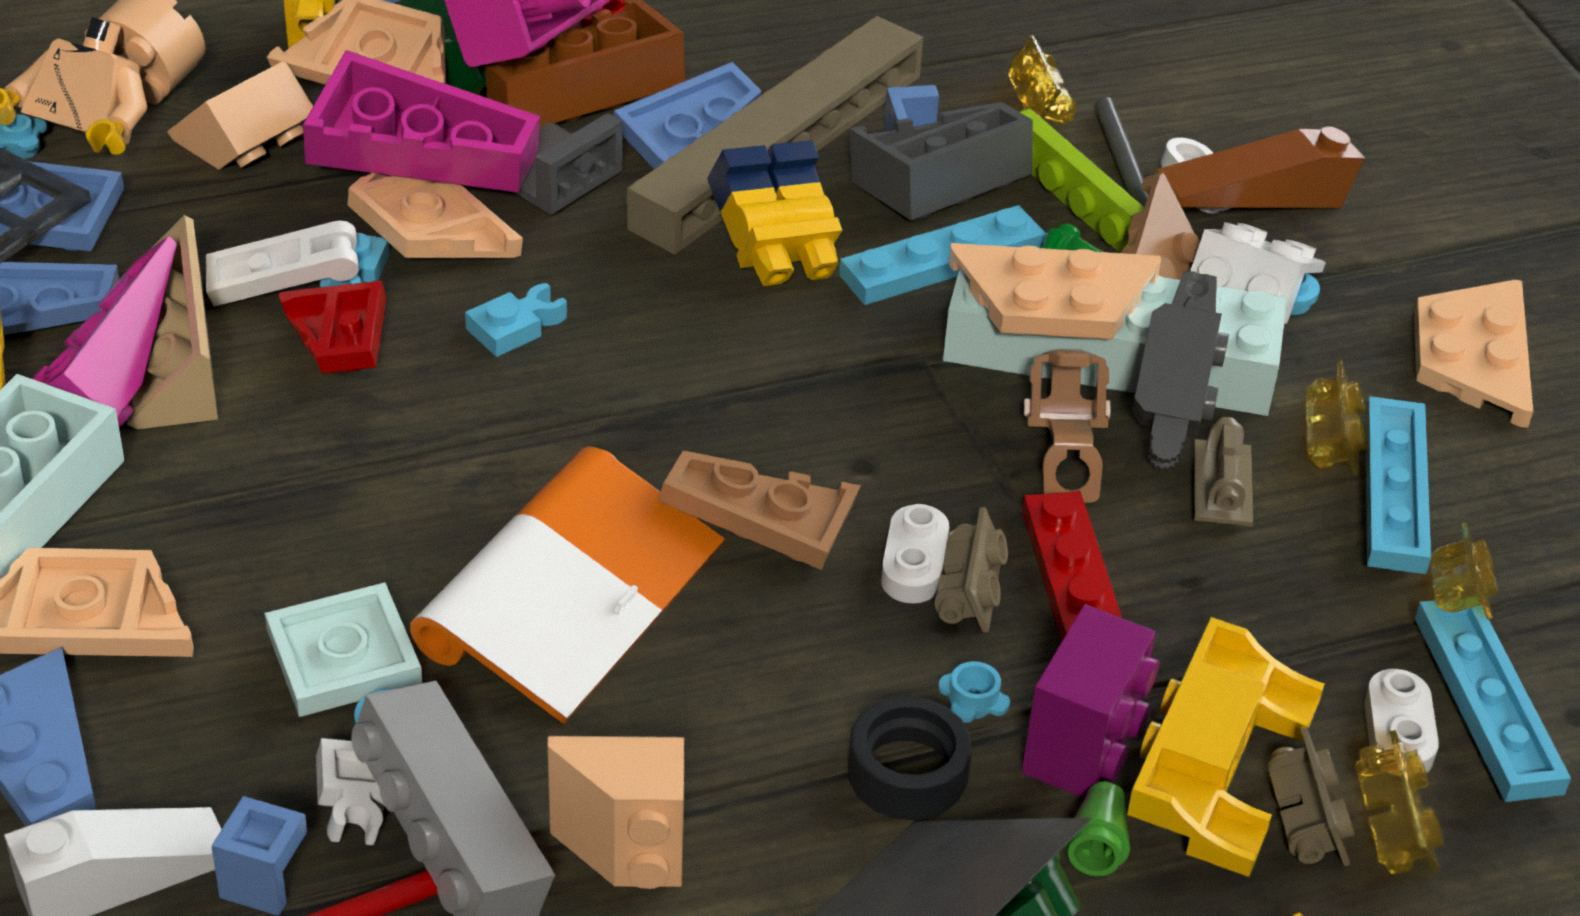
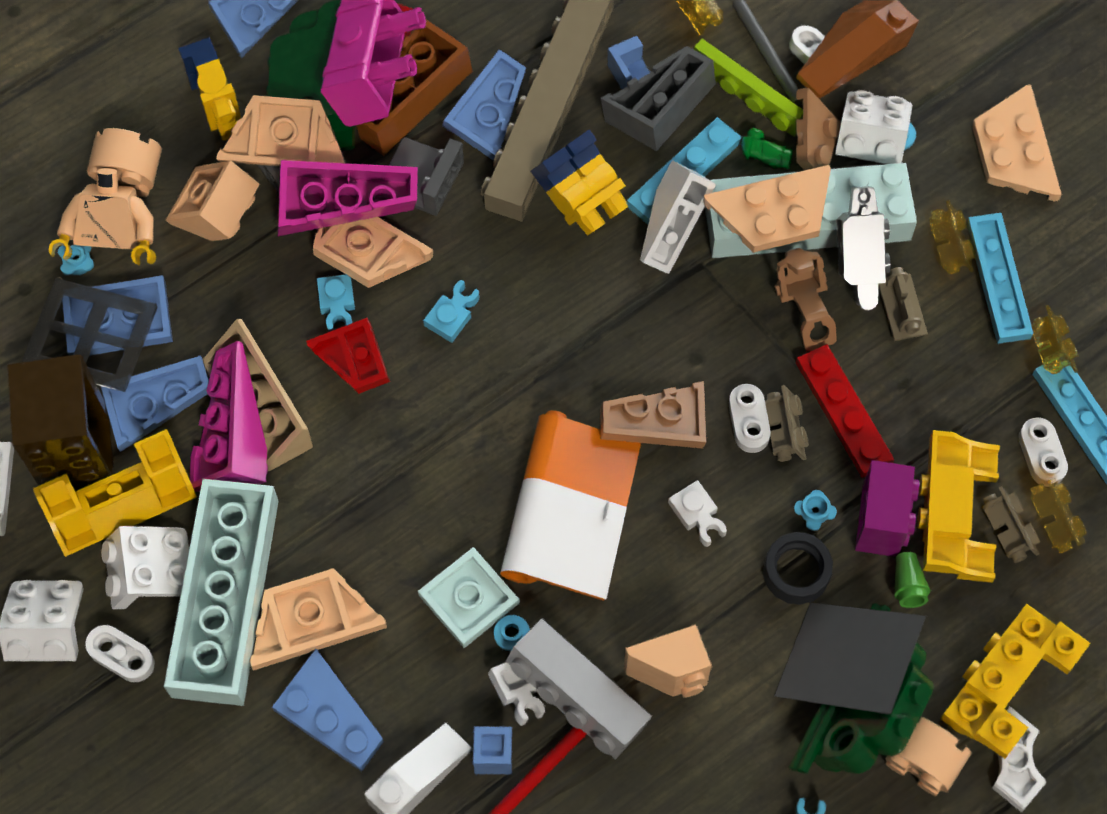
camera: 15 degrees left, 25 degrees up
white plate [206,221,359,307] -> none
none -> white slope [640,160,716,274]
none -> white plate [668,480,727,547]

